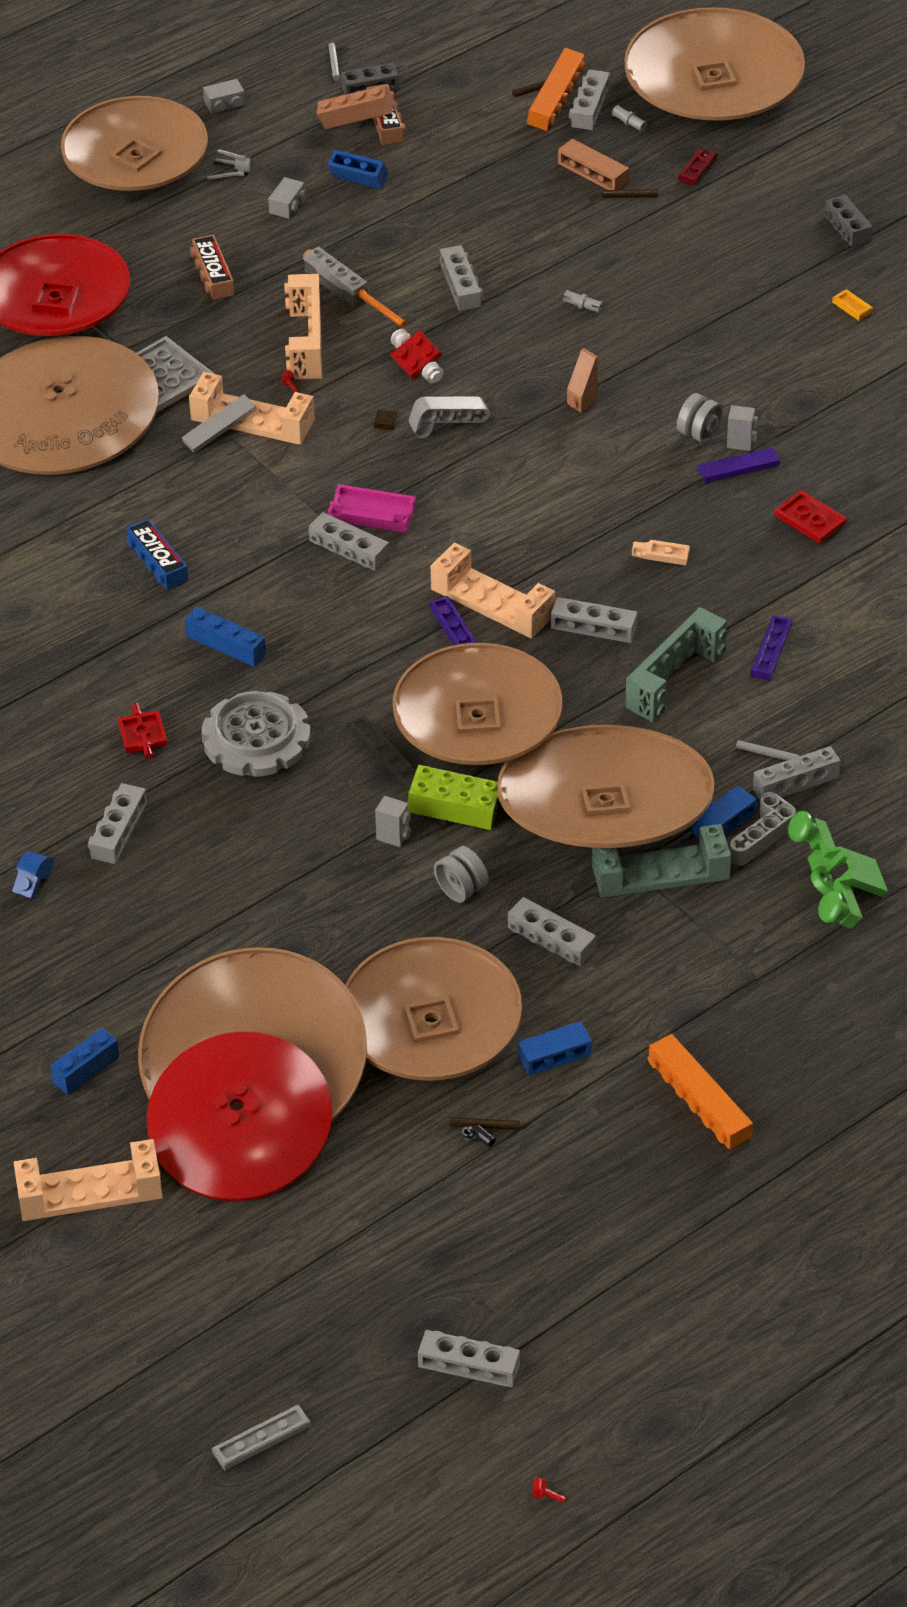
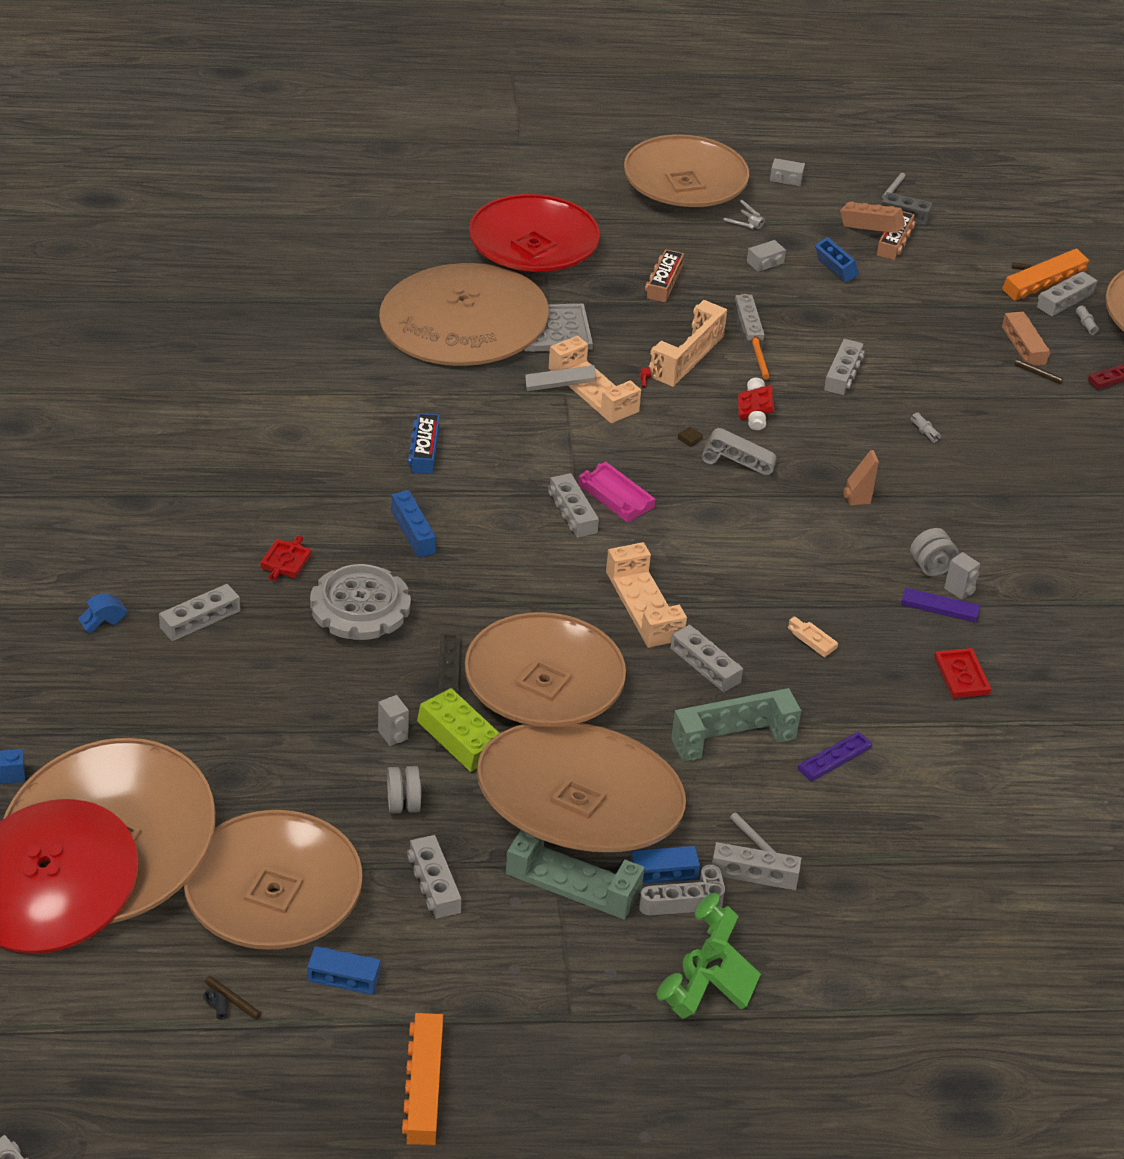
camera: 30 degrees right, 5 degrees down
dark purple tile [429,596,477,646] -> none

